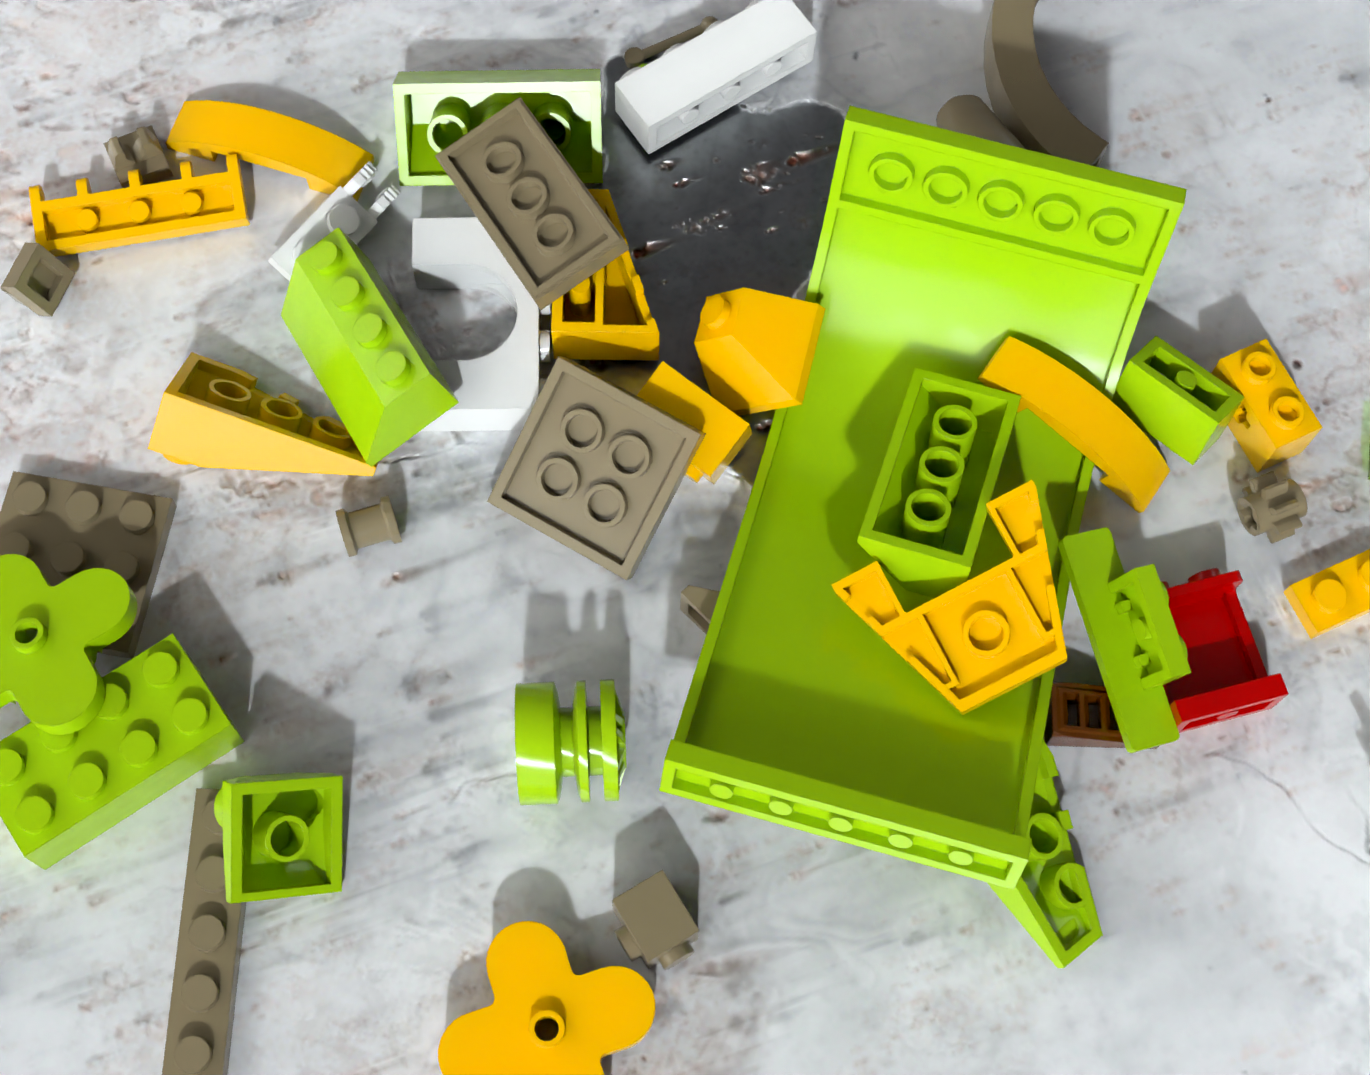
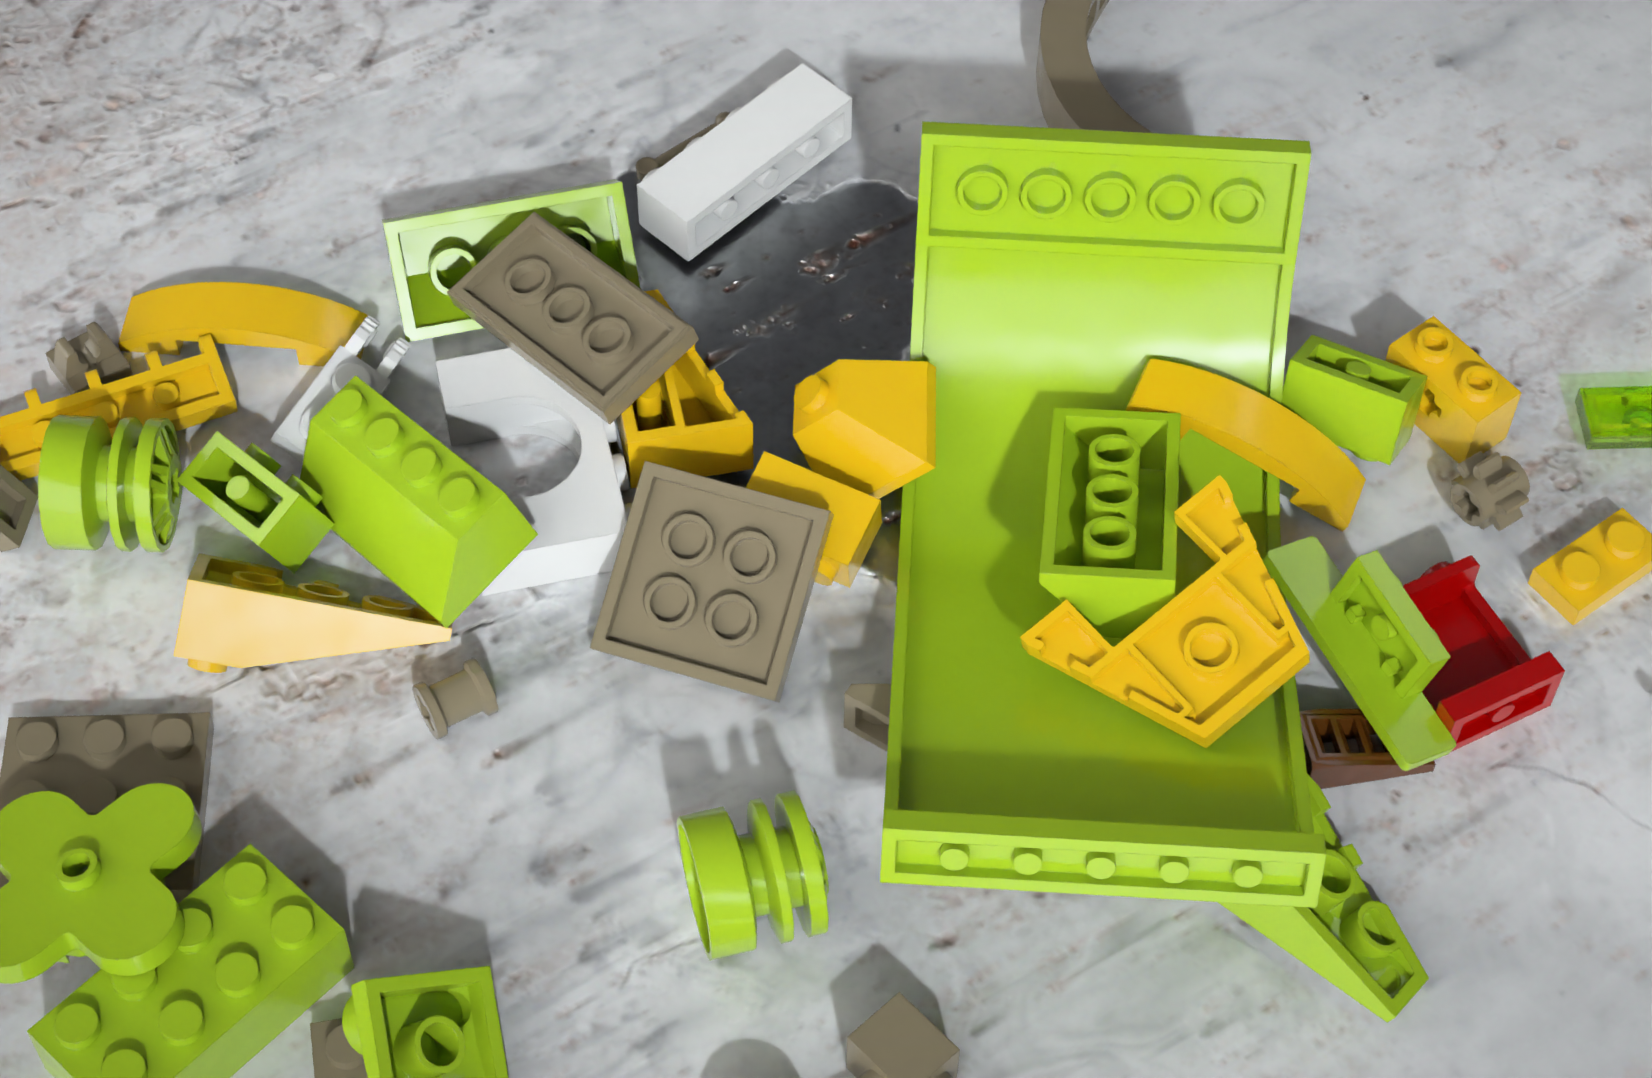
camera: 10 degrees left, 15 degrees down
none -> lime wheel [38,415,183,553]
none -> lime brick [176,431,335,574]

